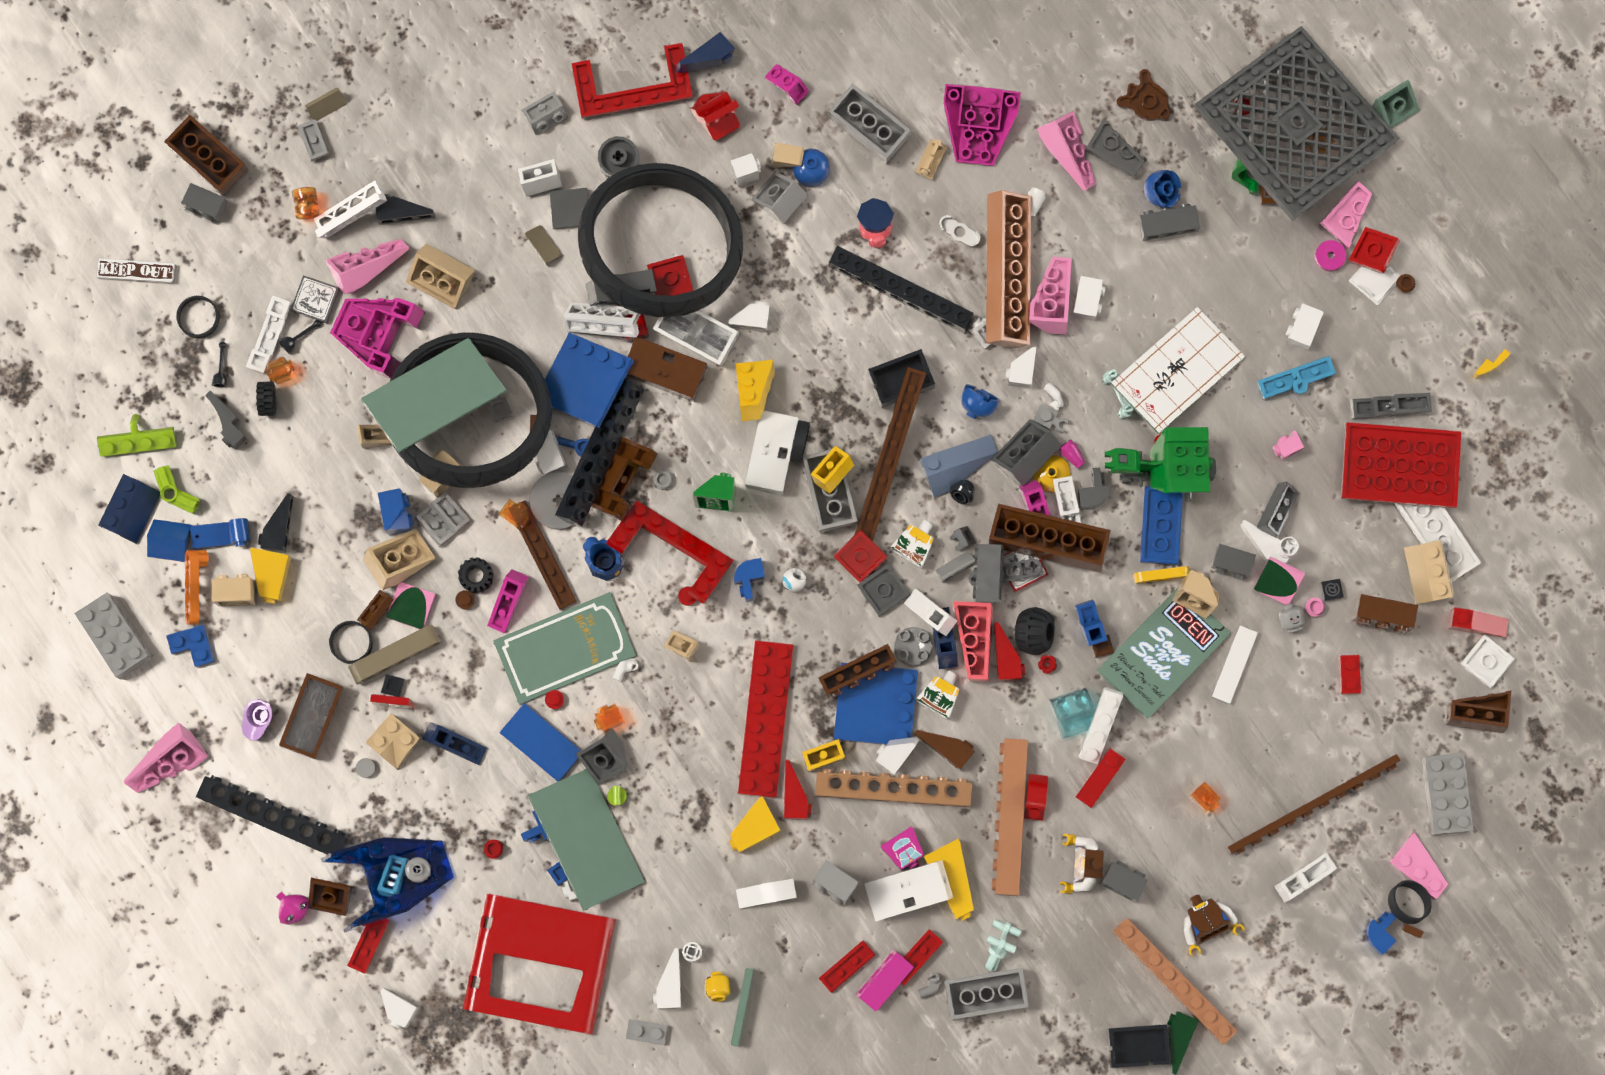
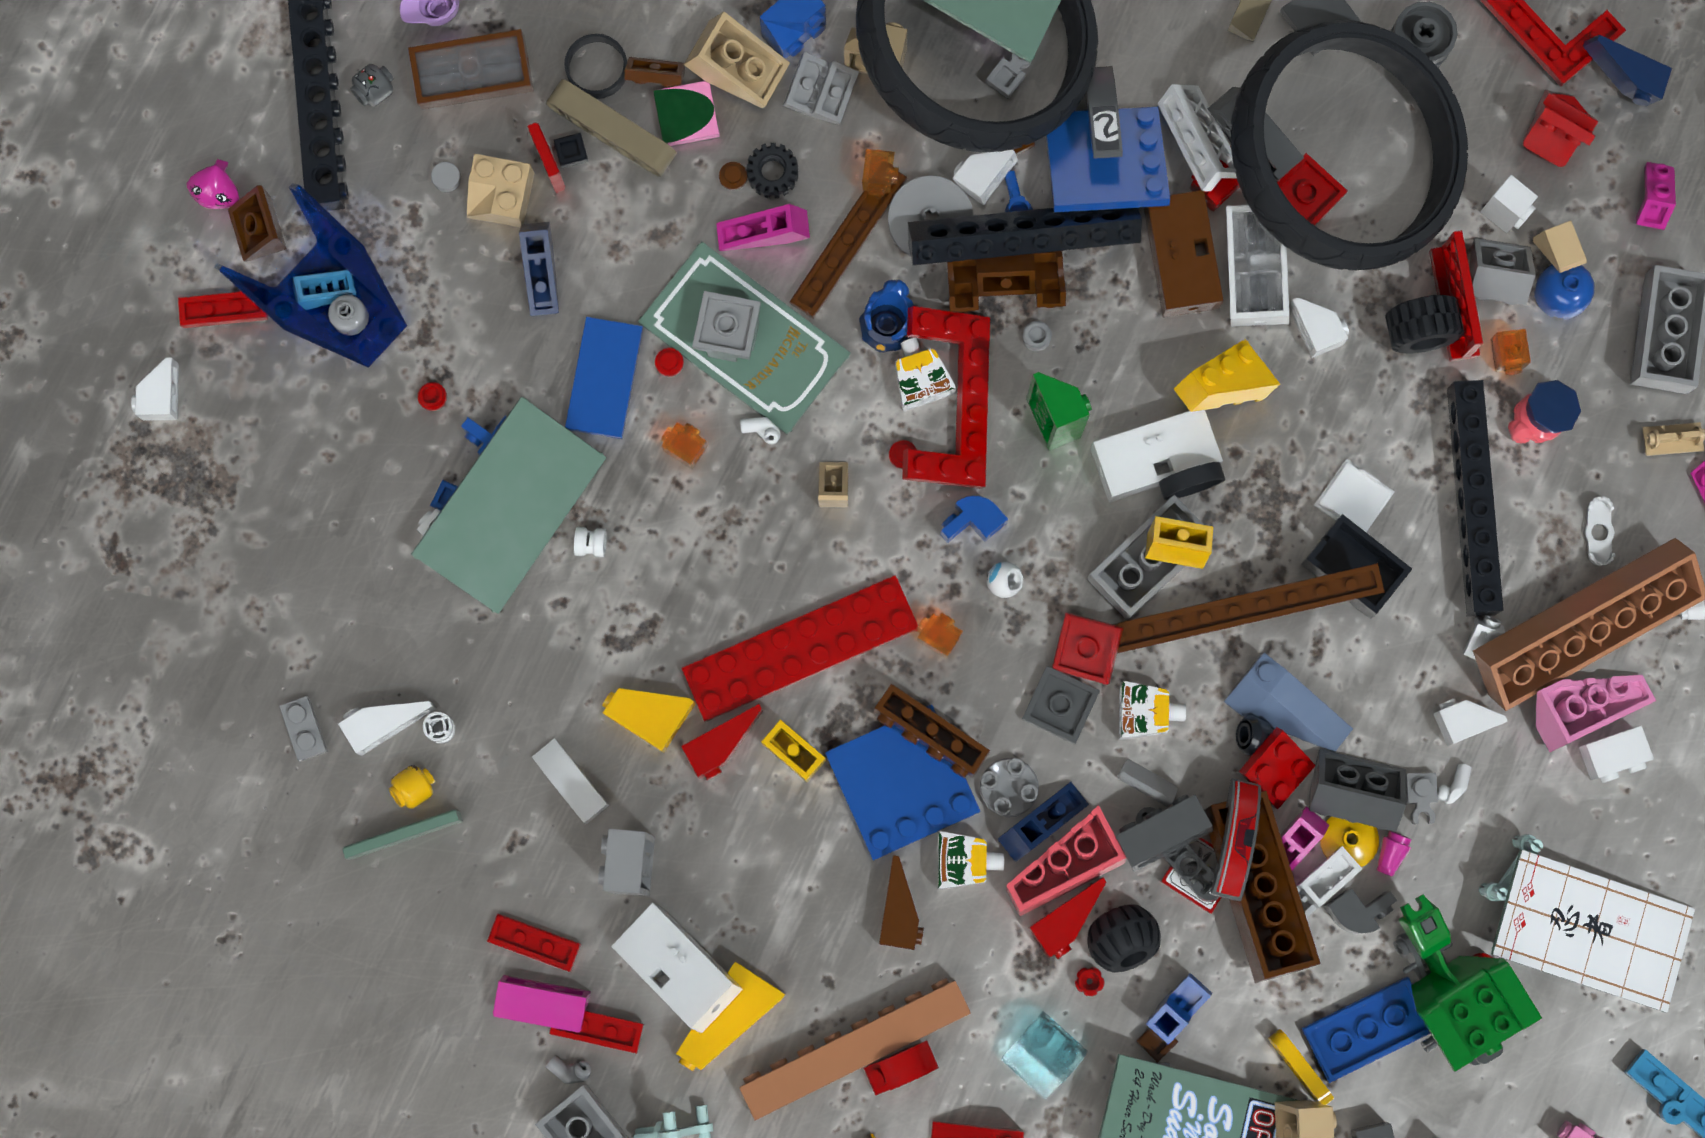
camera: 60 degrees right, 0 degrees up
red door [462,894,616,1035] -> none
dark grey slope [576,728,627,785] -> none
lime plate [607,786,627,806] -> none
medium nougat brick [815,769,972,807] -> none
white slope [876,737,919,774] -> none
dark pink torso [880,826,924,870] -> none
white slope [904,588,958,636] -> none
dark grey tile [950,526,976,551] -> none
blue cylinder [961,384,1000,419] -> none
white plate [1079,687,1123,764] -> none
none -> dark grey head [350,64,394,107]
none -> white wheel [574,527,607,558]
none -> light grey panel [692,291,761,362]
none -> torso [895,338,956,412]
none -> clear orange brick [915,613,963,659]
none -> dark grey slope [1086,66,1123,158]
none -> slope [1211,778,1261,902]
none -> red plate [1239,727,1316,809]
none -> white piece [1314,459,1395,532]
none -> black tyre [1385,295,1465,354]
none -> red fence [1429,230,1483,362]
none -> clear orange brick [1490,329,1531,375]

